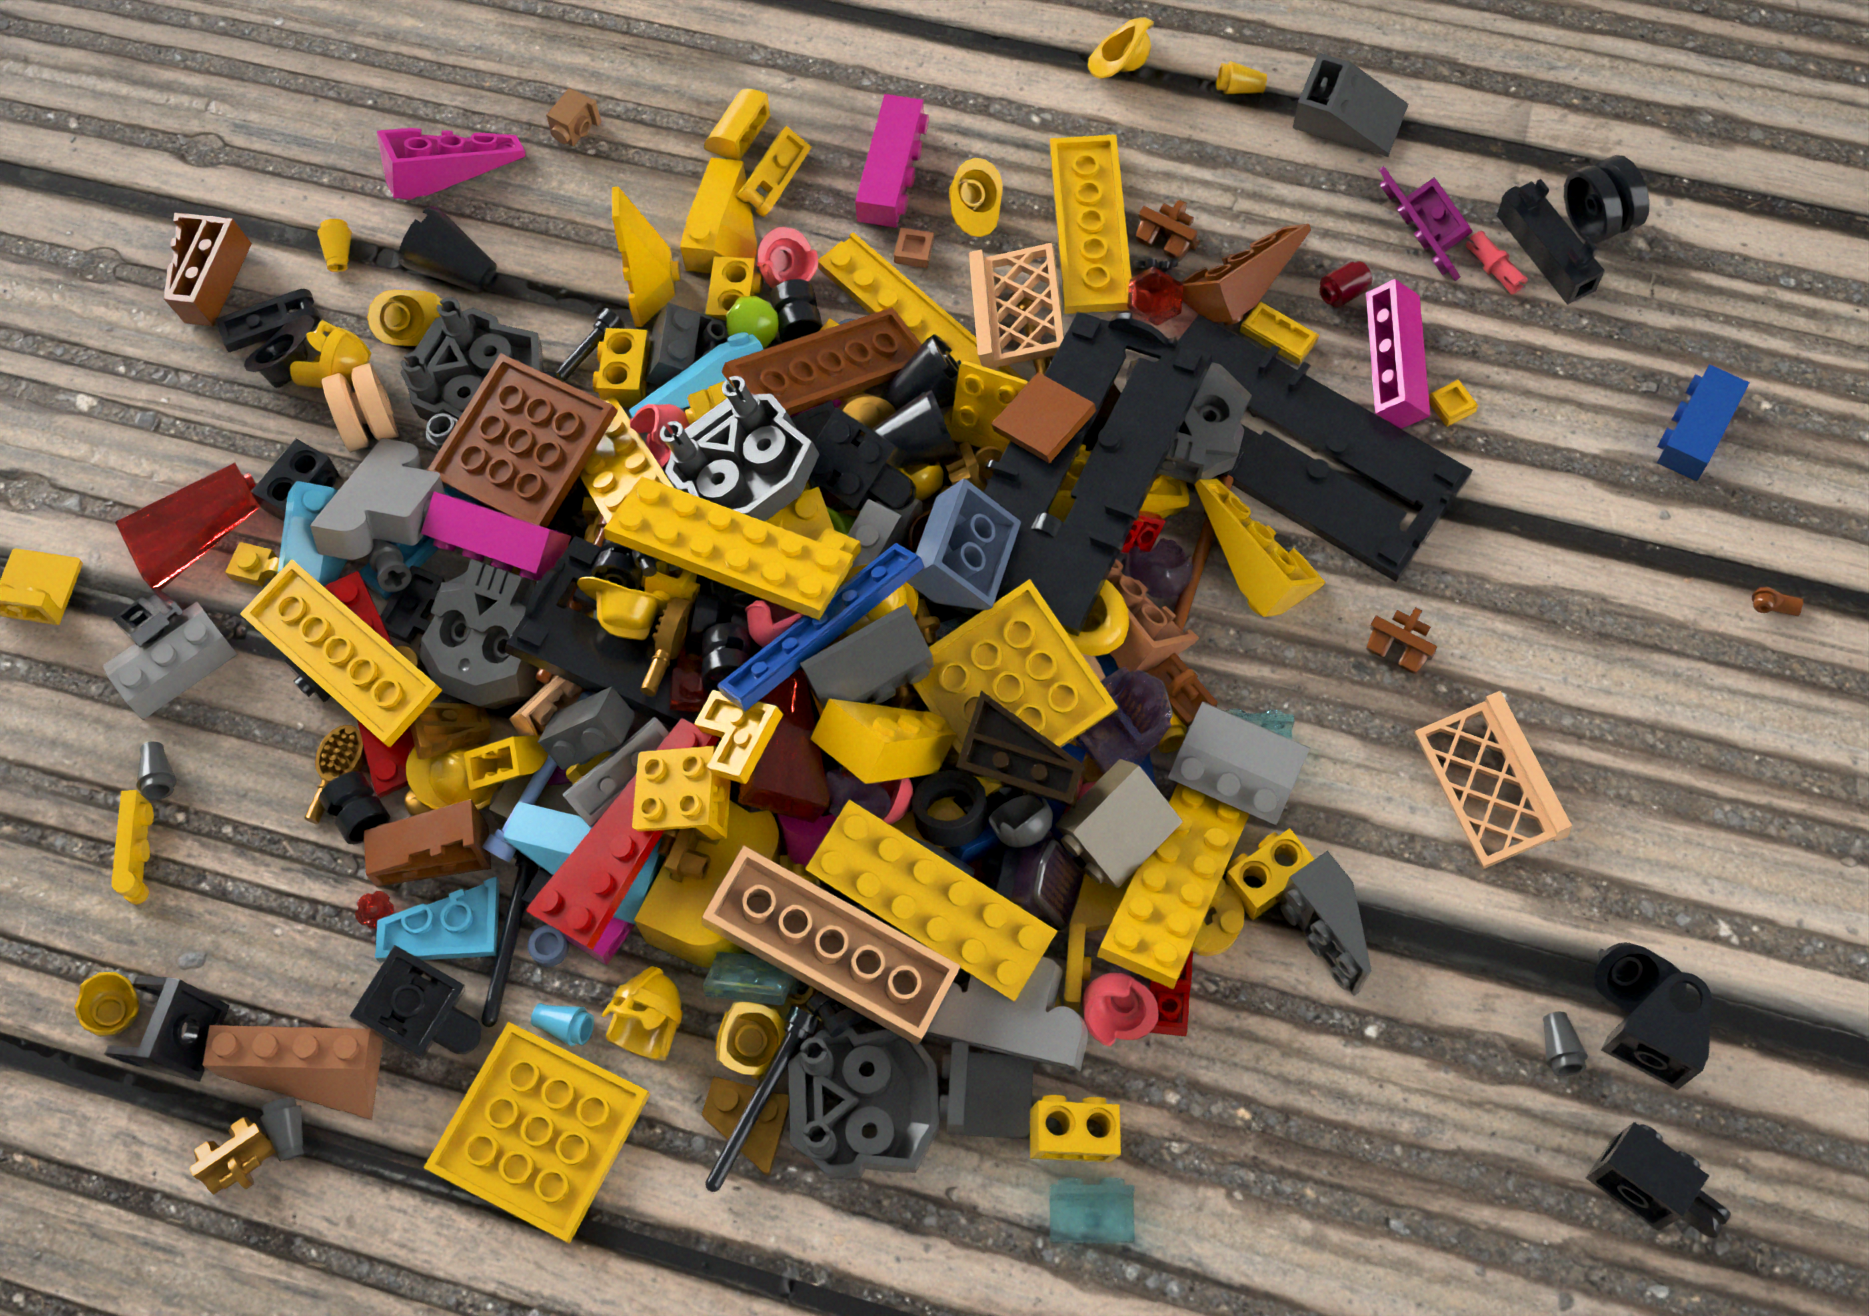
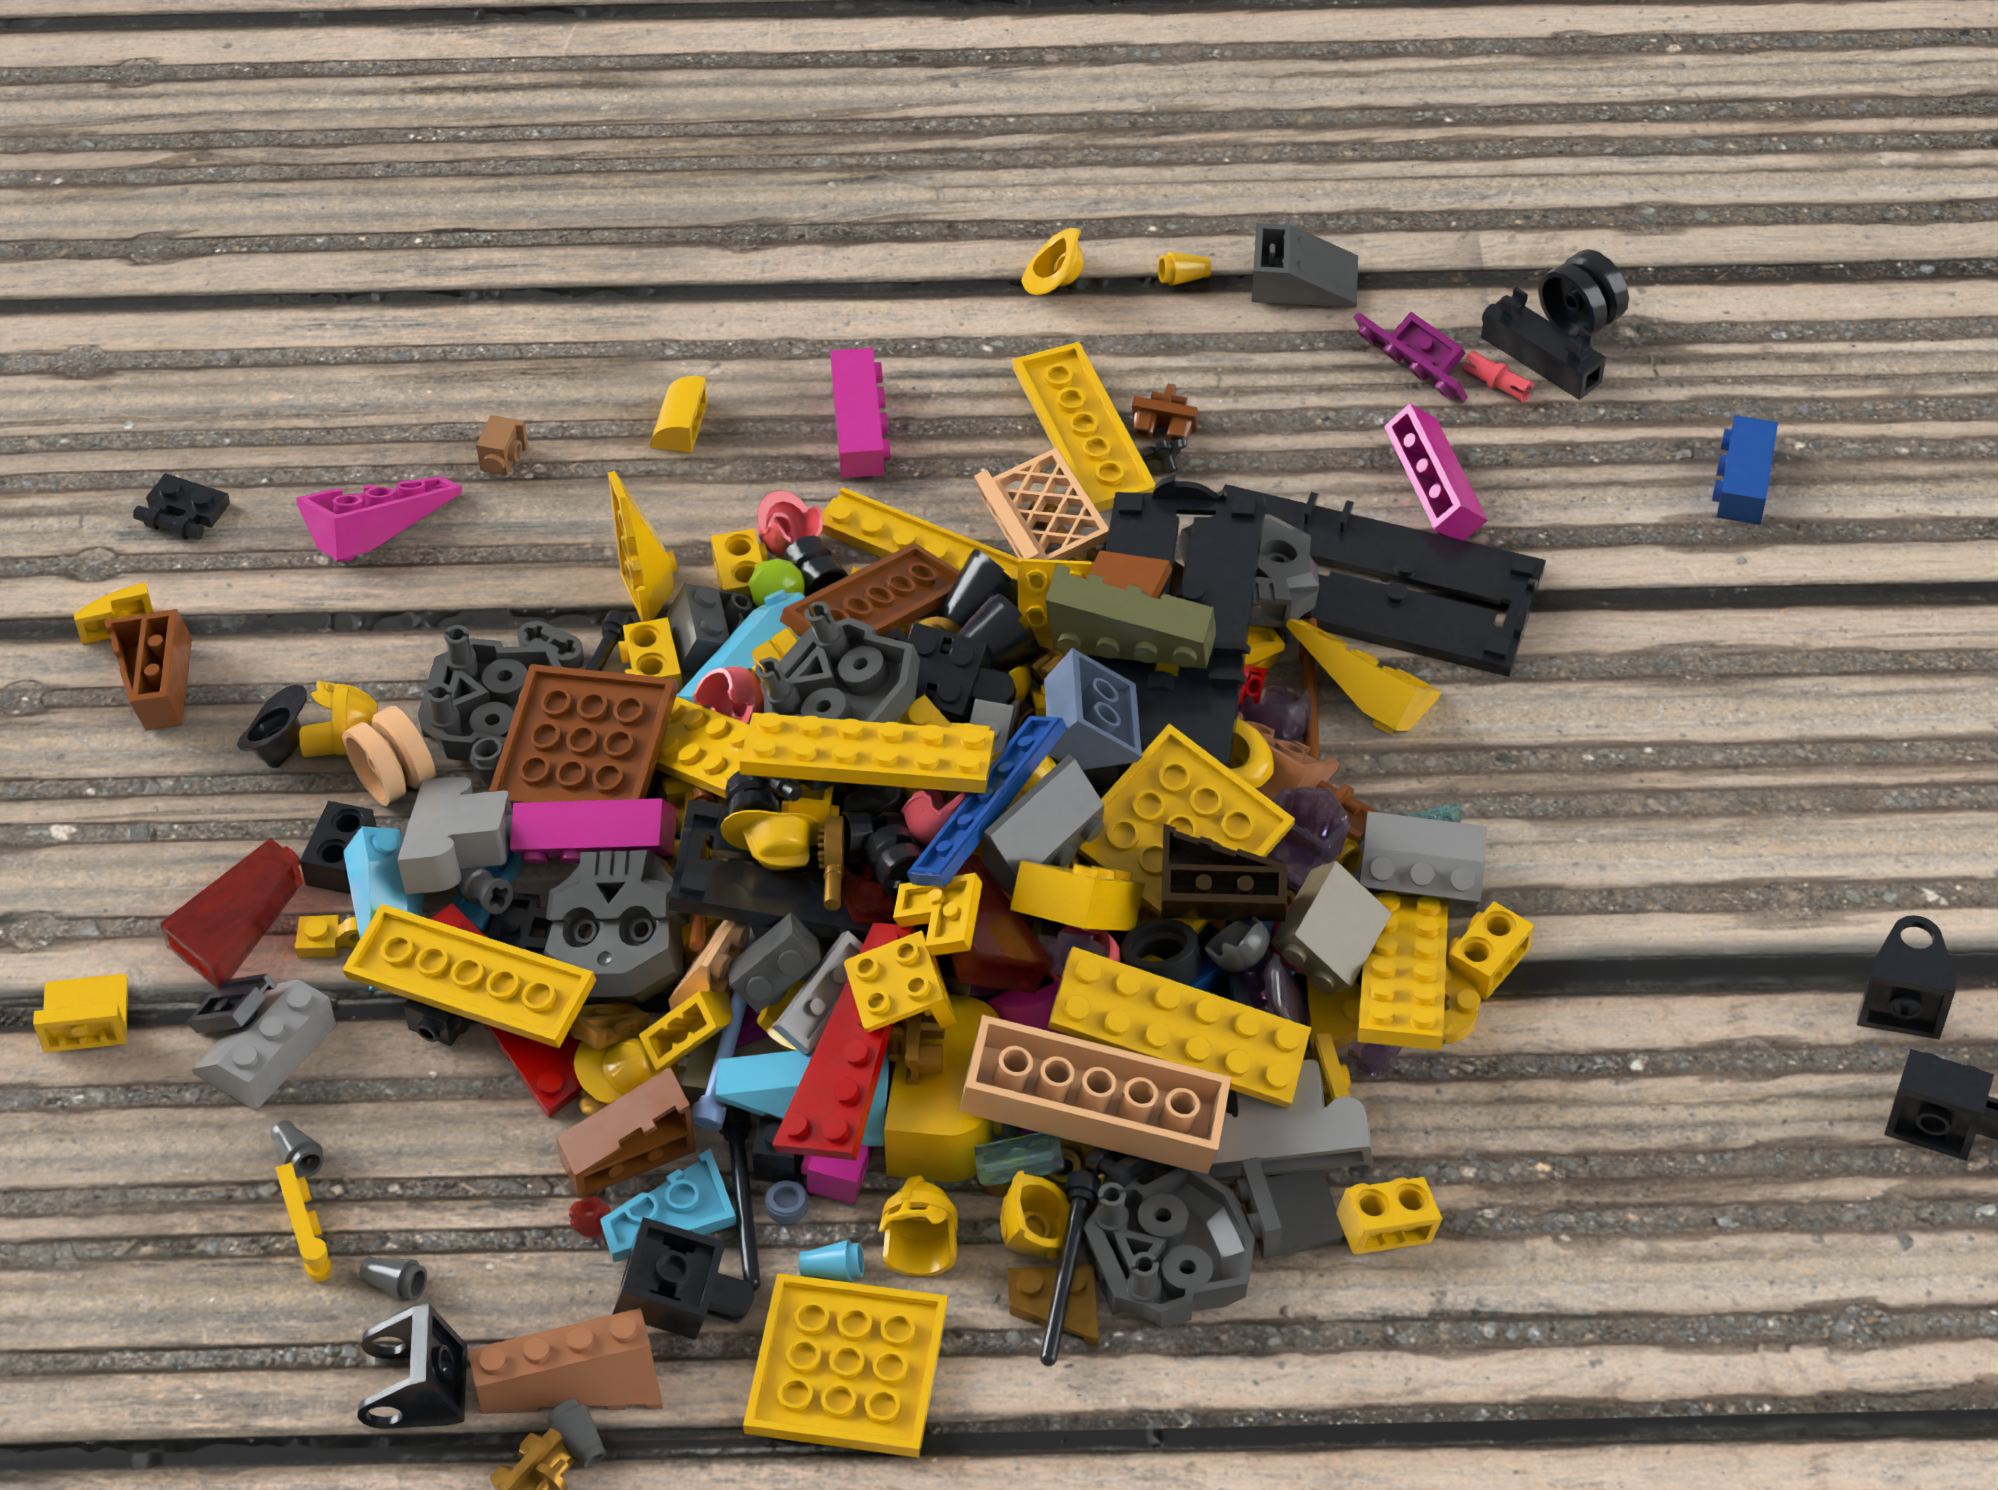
camera: 20 degrees left, 15 degrees down
yellow hair [75,972,140,1037] -> none
black plate [216,289,321,353] -> none
pearl gold piece [304,725,366,824] -> none
yellow cone [317,219,352,272] -> none
black wheel [319,771,391,845] -> none
yellow piece [367,289,444,346] -> none
black cone [398,205,499,293] -> none
yellow wedge [680,157,758,273] -> none
yellow plate [737,126,812,218] -> none
nougat plate [894,228,934,268] -> none
yellow piece [949,158,1003,237] -> none
clear light blue bracket [1049,1178,1135,1243] -> none
coral helmet [1082,973,1159,1046] -> none
clear red panel [1127,267,1183,326] -> none
red slope [1149,951,1193,1037] -> none
dark orange wedge [1171,224,1311,326] -> none
yellow plate [1240,301,1319,366] -> none
dark grey slope [1279,851,1372,996] -> none
dark red brick [1319,261,1373,308] -> none
dark orange hips [1367,607,1437,675] -> none
light nougat fence [1414,691,1572,869] -> none
yellow tile [1429,379,1479,427] -> none
dark grey cone [1543,1012,1588,1076] -> none
black piece [1594,942,1687,1013] -> none
dark orange arm [1752,587,1803,617] -> none
none -> yellow slope [74,582,154,645]
none -> black plate [133,473,230,540]
none -> dark grey cone [359,1256,427,1302]
none -> dark grey beam [518,621,584,669]
none -> olive wedge [1045,564,1216,669]

